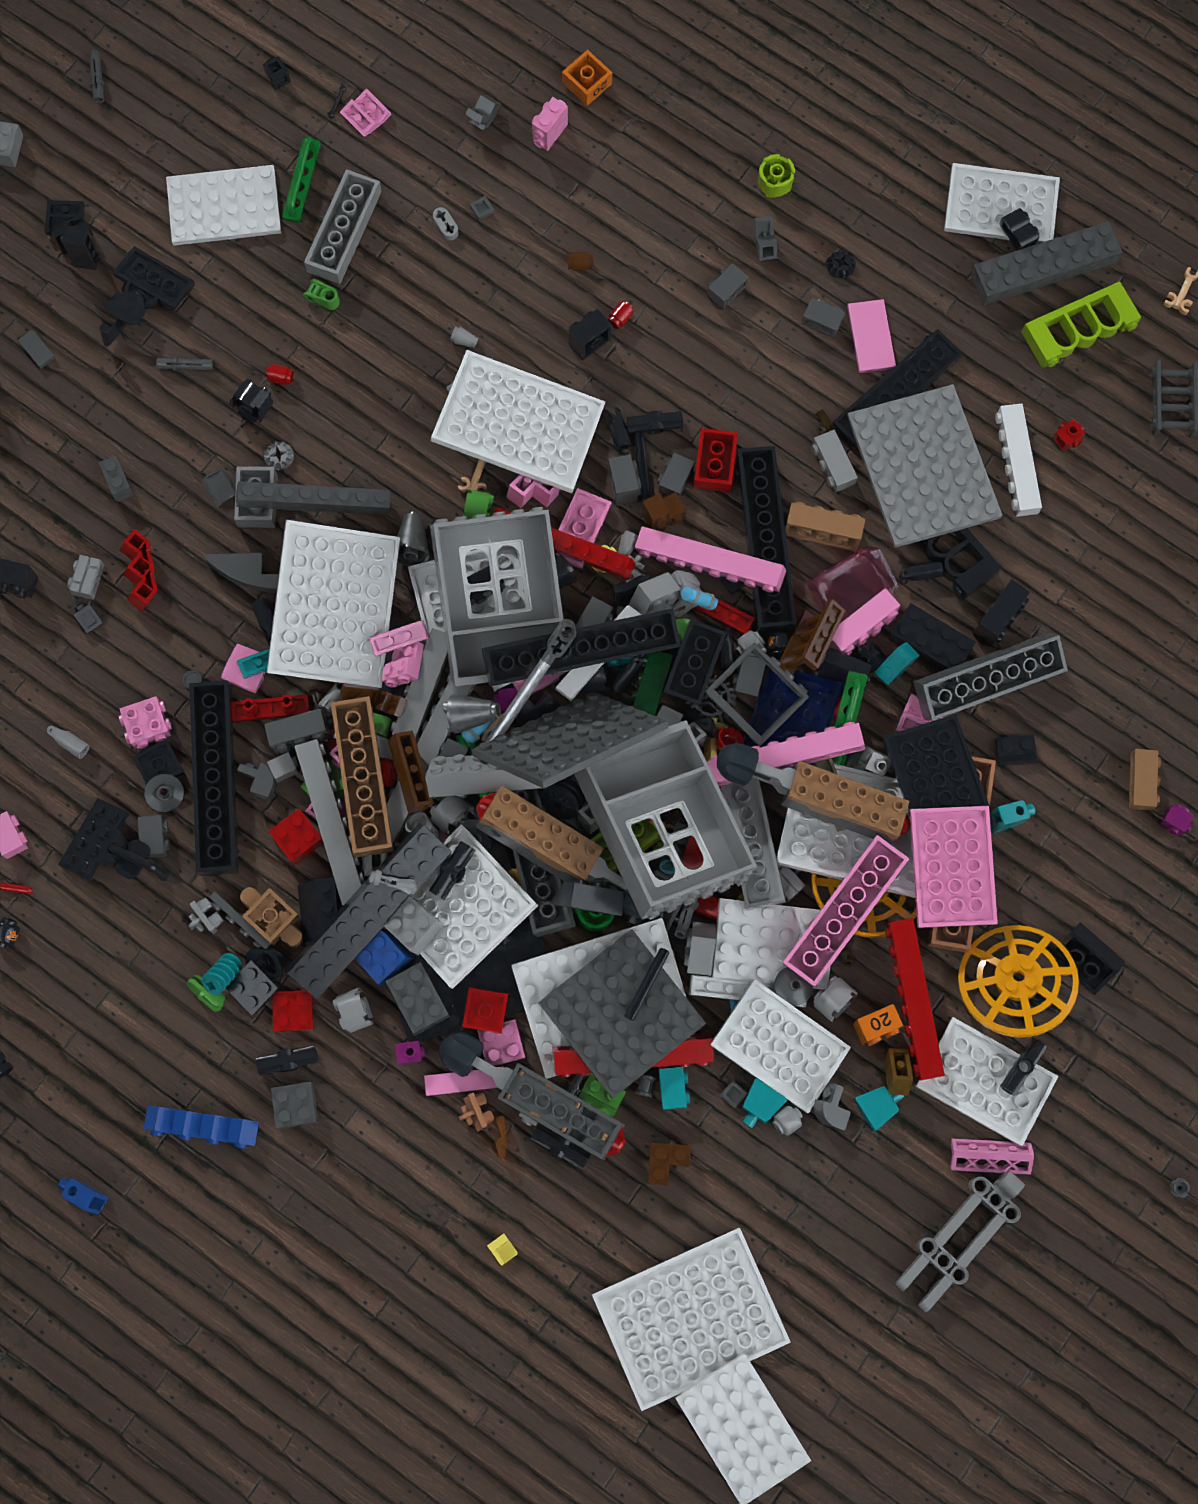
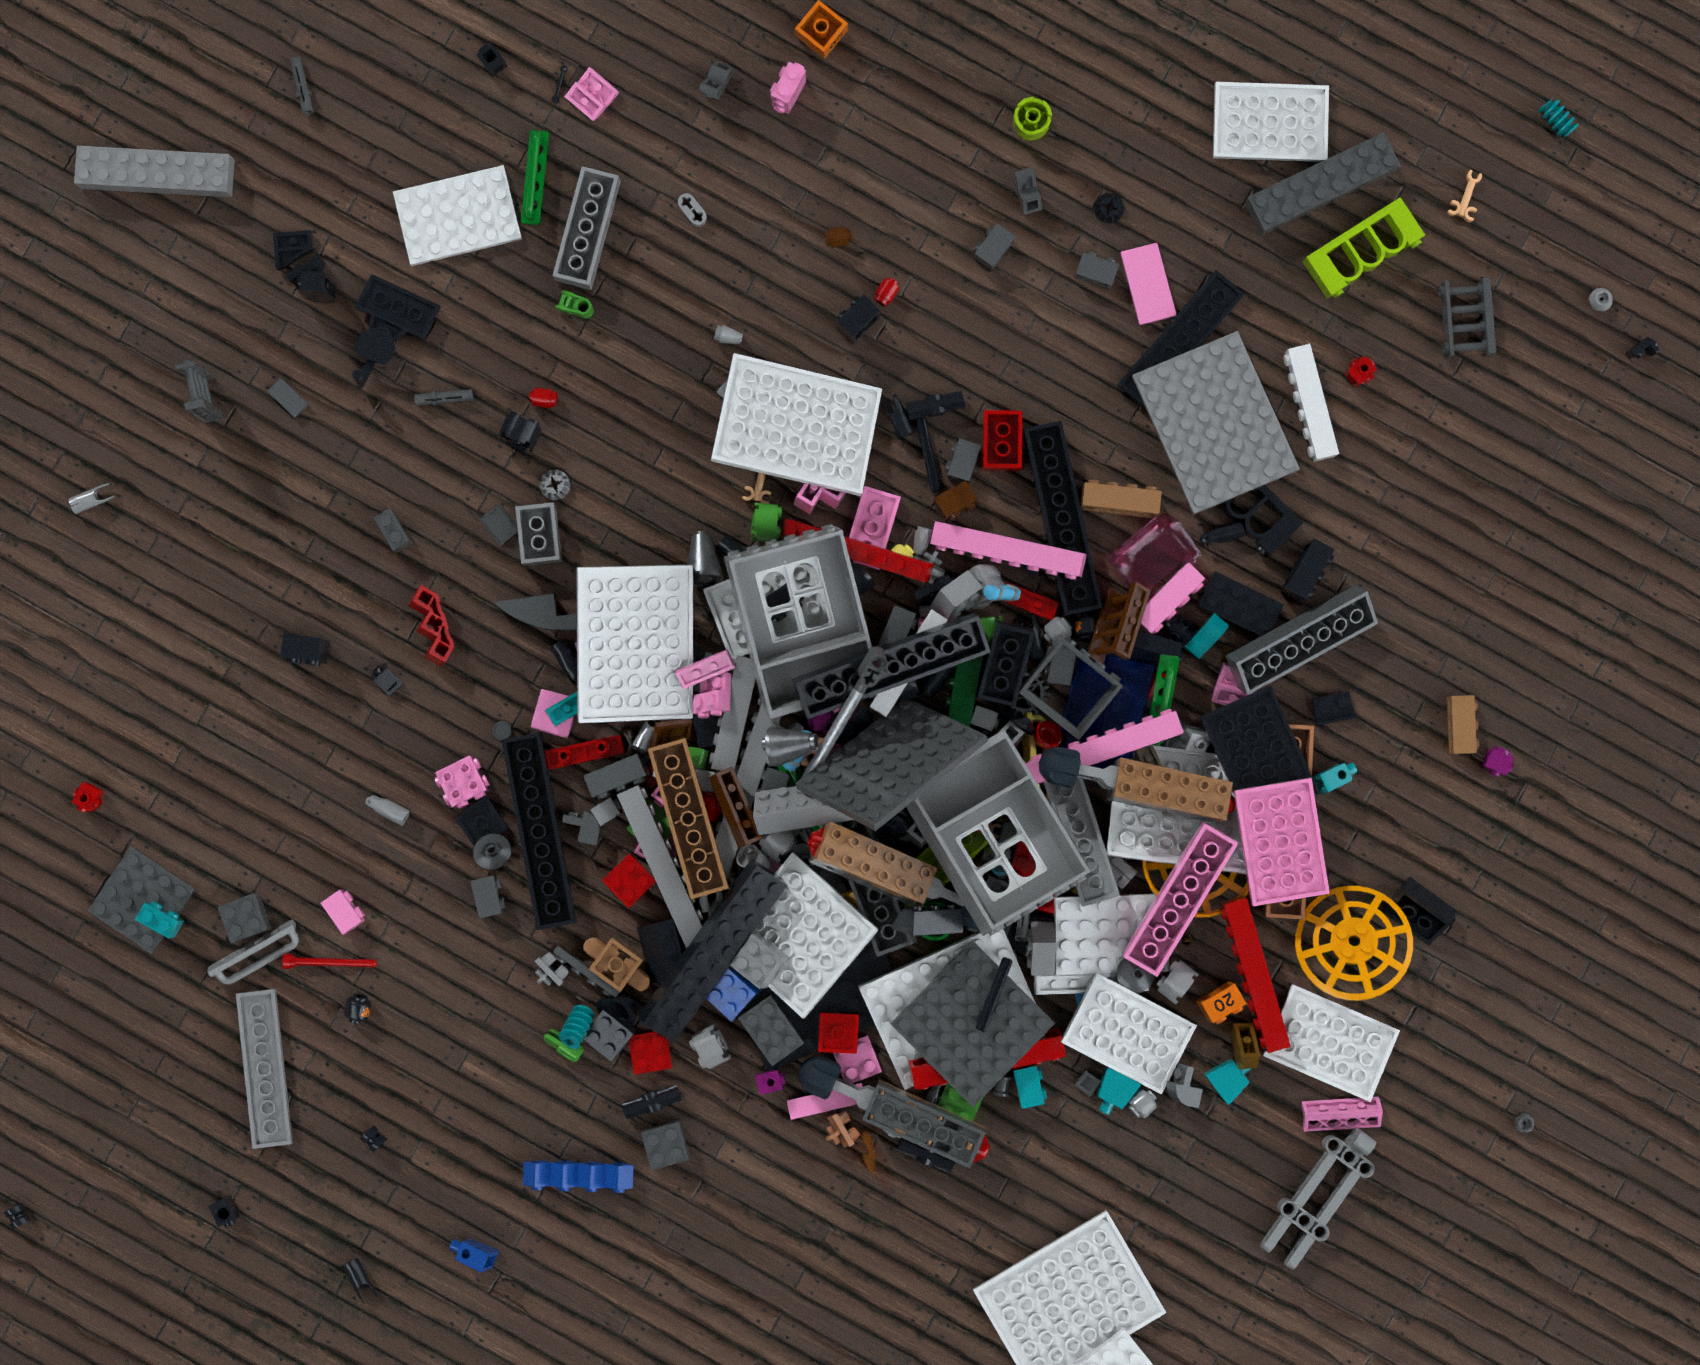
camera: 10 degrees left, 10 degrees up
black plate [58,798,170,882] -> none
light grey brick [67,555,105,600] -> none
dark grey brick [236,481,390,515] -> none
light grey piece [369,870,417,894] -> none
reddish brown slope [374,691,408,718] -> none
black piece [429,841,476,900] -> none
dark grey plate [470,196,495,221] -> none
light yellow panel [487,1234,518,1266] -> none
dark grey brick [608,454,641,506] -> none
reddish brown brick [648,1143,691,1186] -> none
light grey brick [811,430,858,493] -> none
dark brown arm [816,409,832,435] -> none
black brick [999,208,1040,251] -> none
black piece [999,1037,1047,1096] -> none

